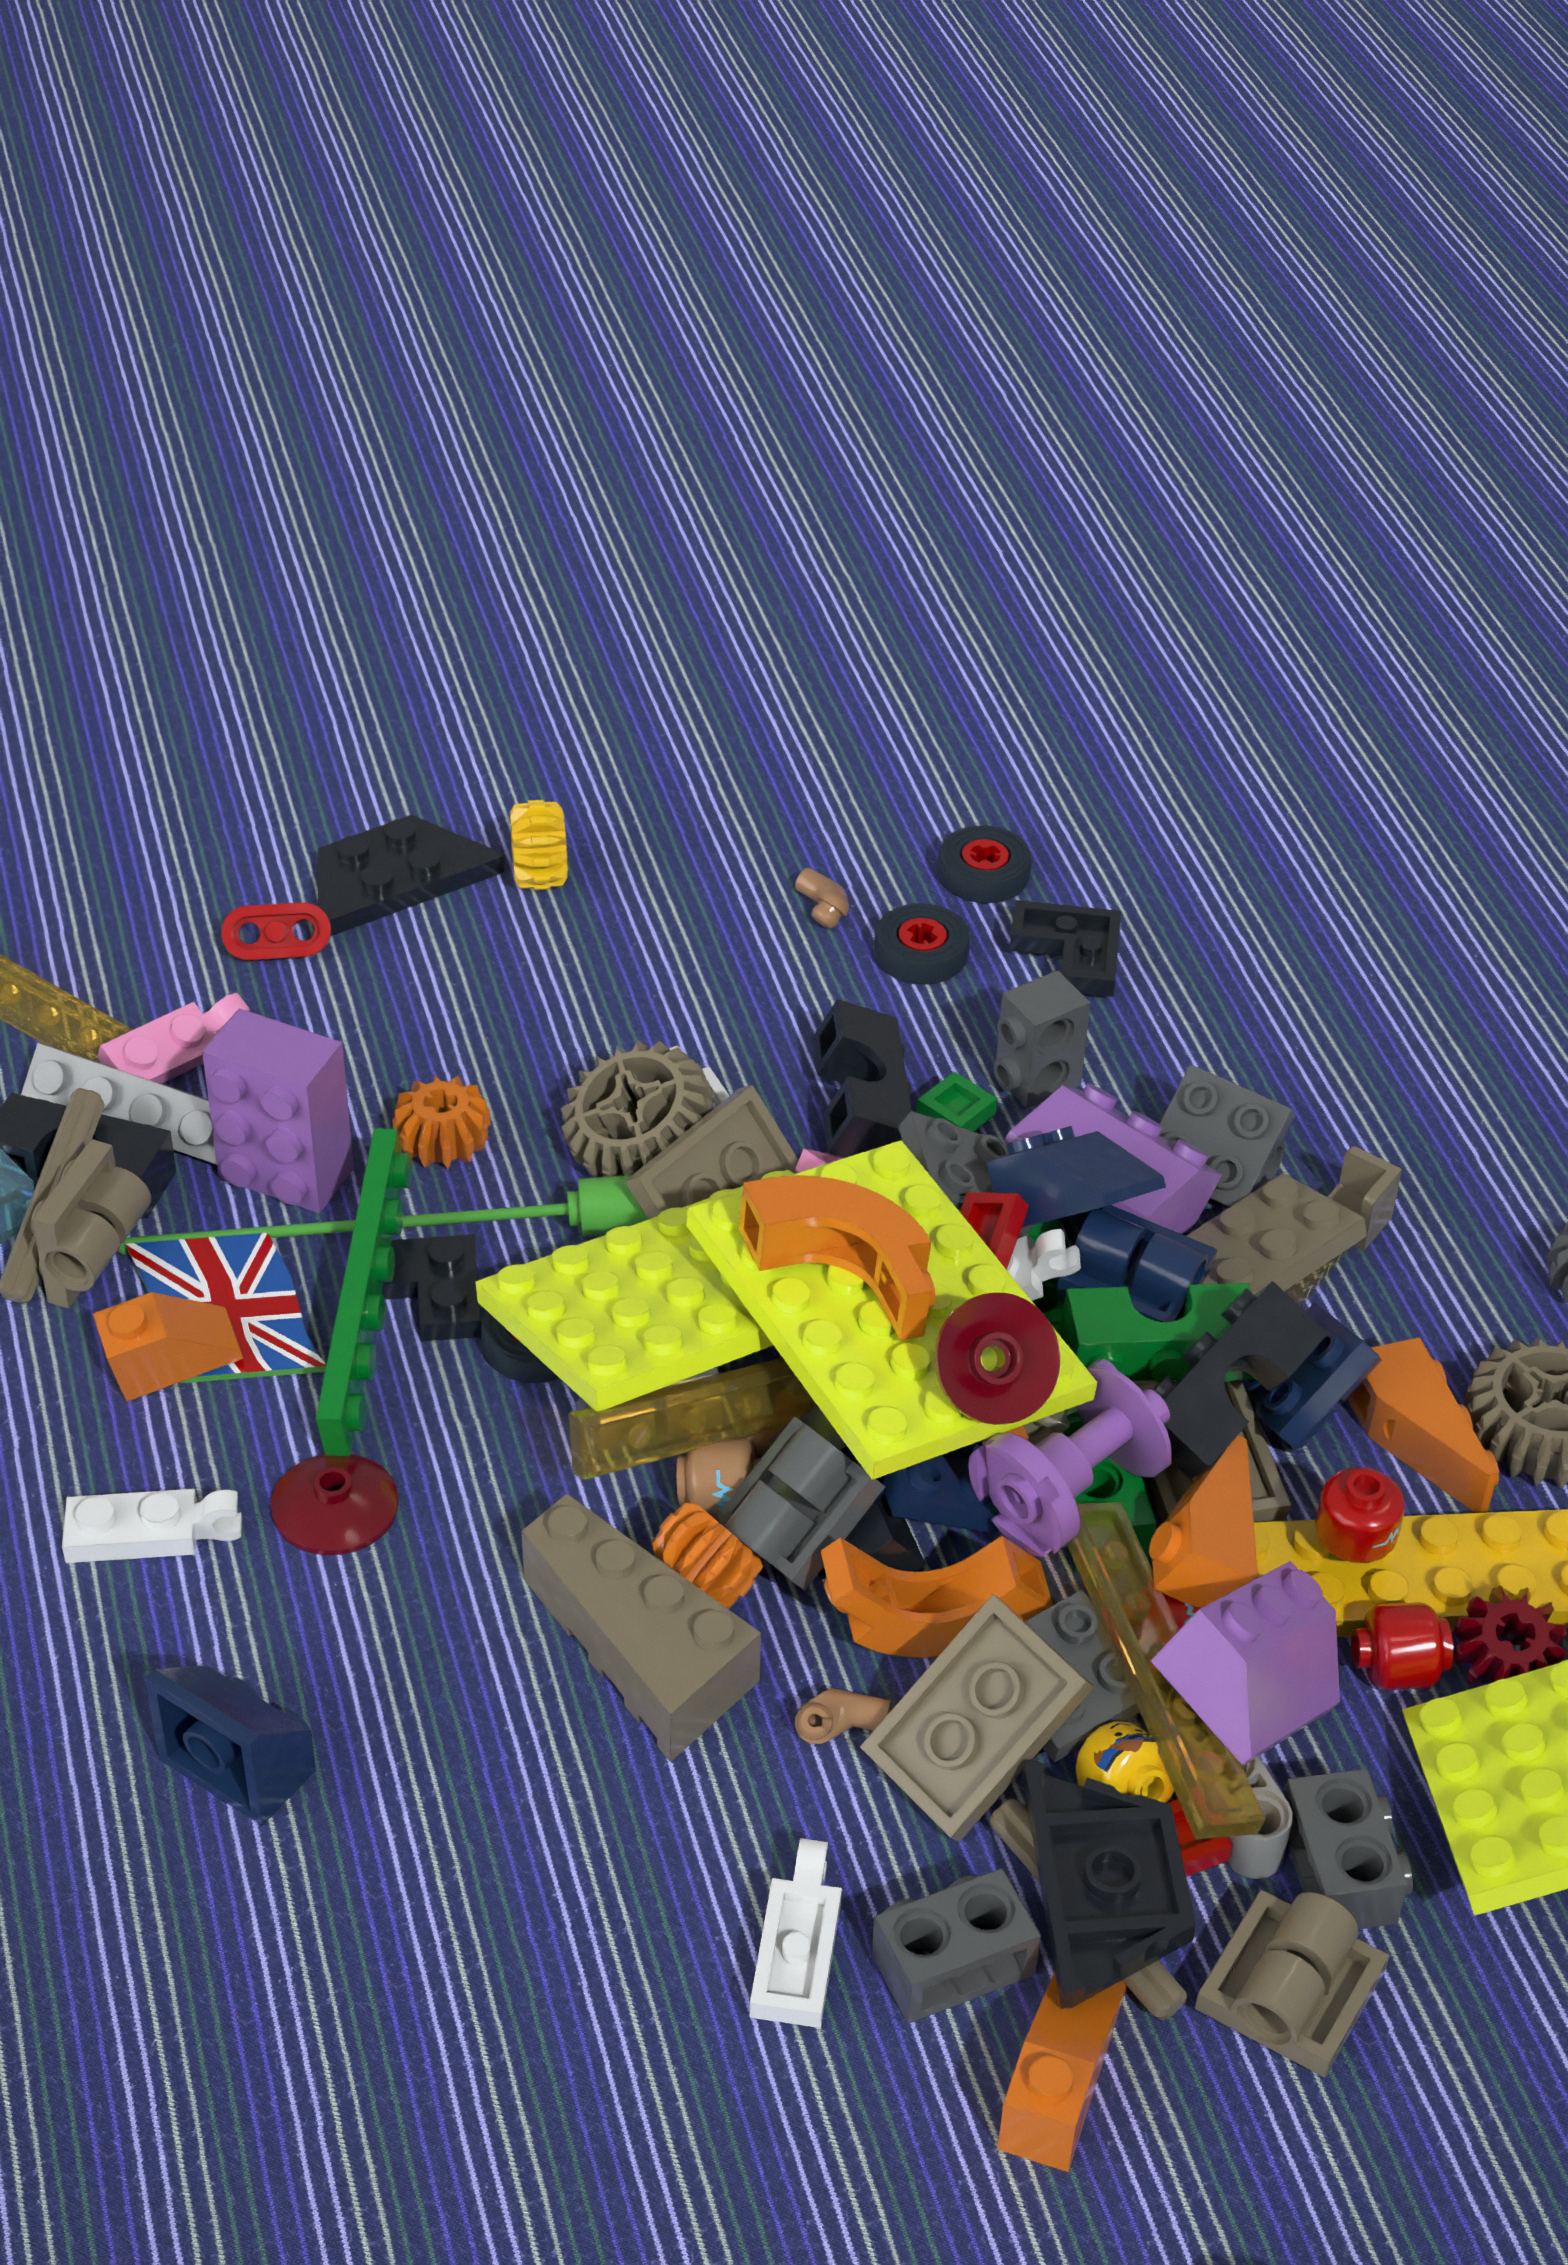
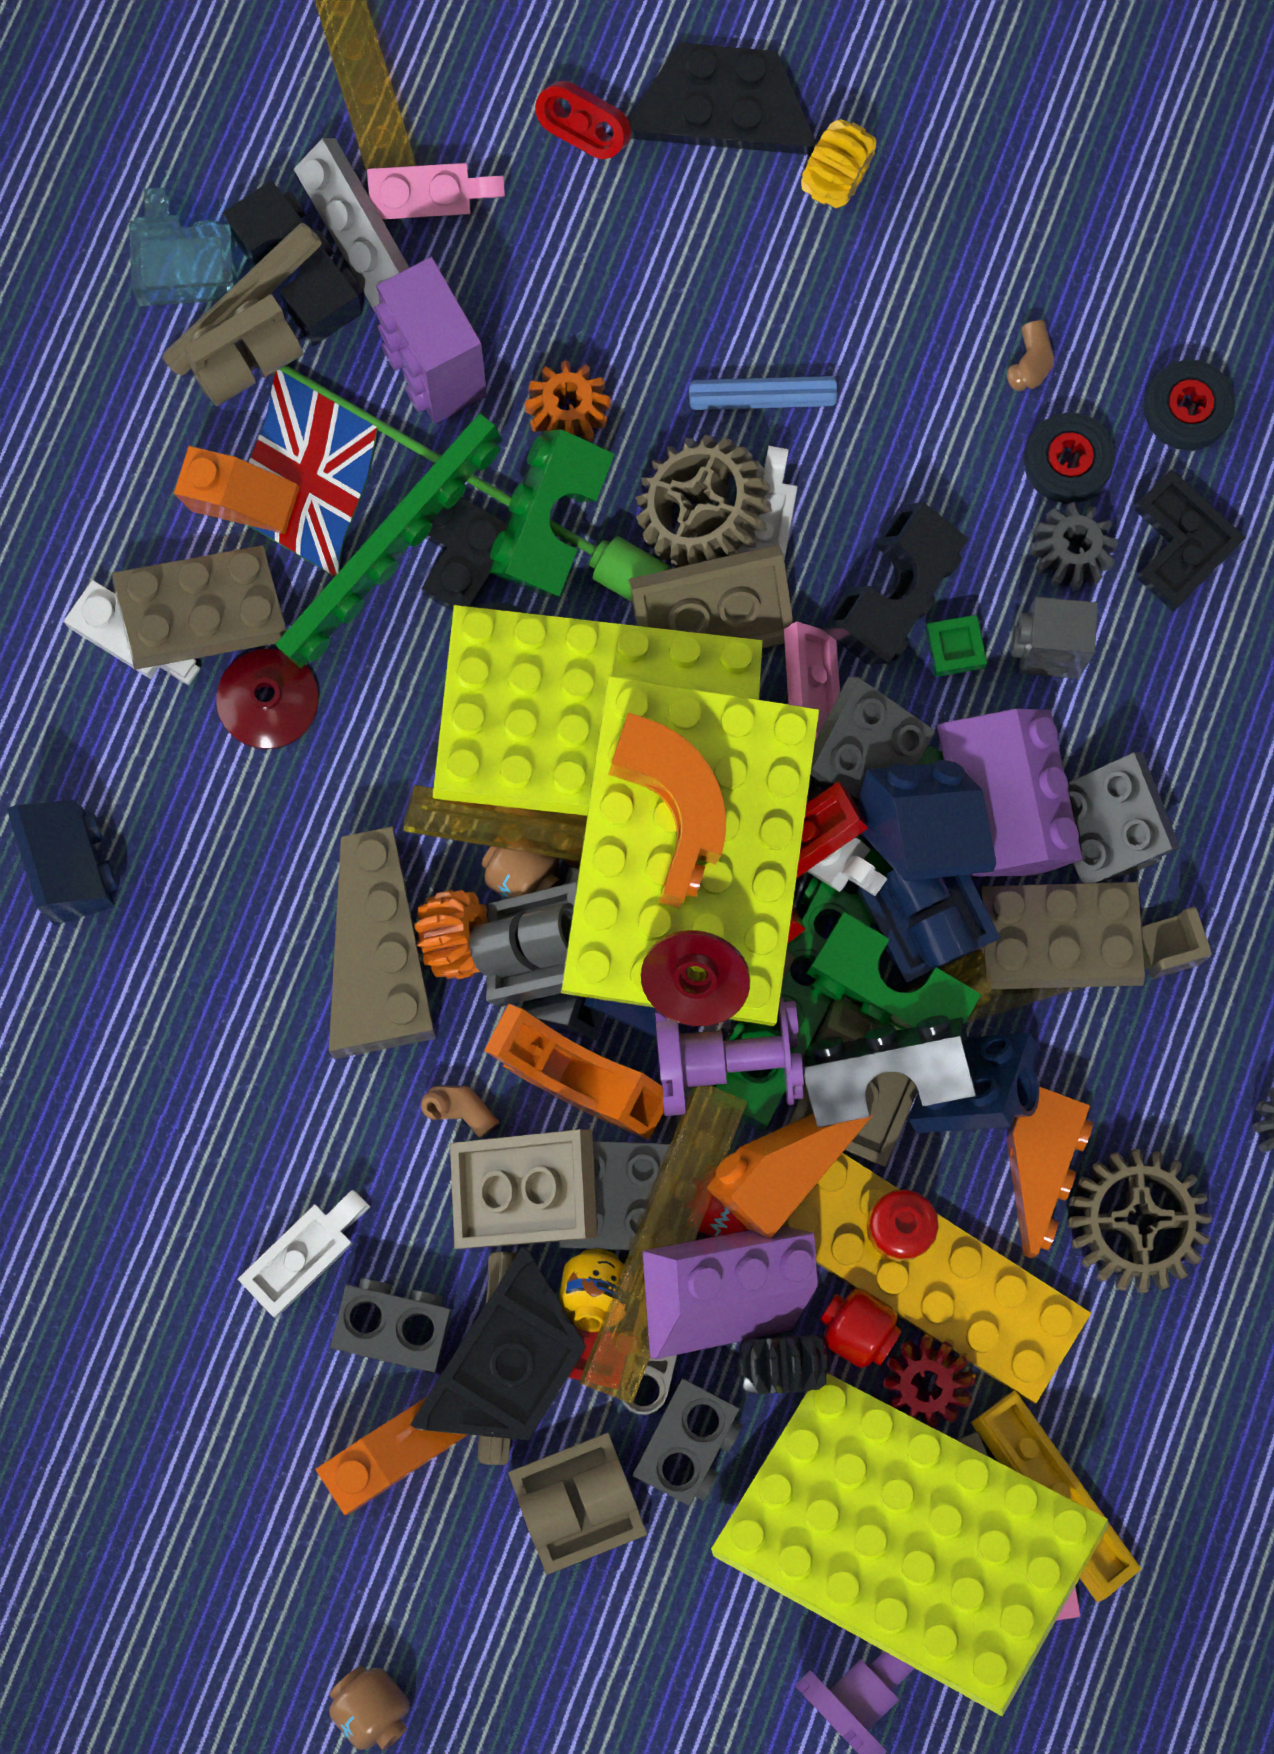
camera: 35 degrees right, 35 degrees up
none -> dark tan plate [112,545,287,670]
none -> green arch [489,429,615,597]
none -> medium blue axle [689,376,837,410]
none -> black gear [737,1335,828,1394]
none -> dark grey gear [1030,502,1118,591]

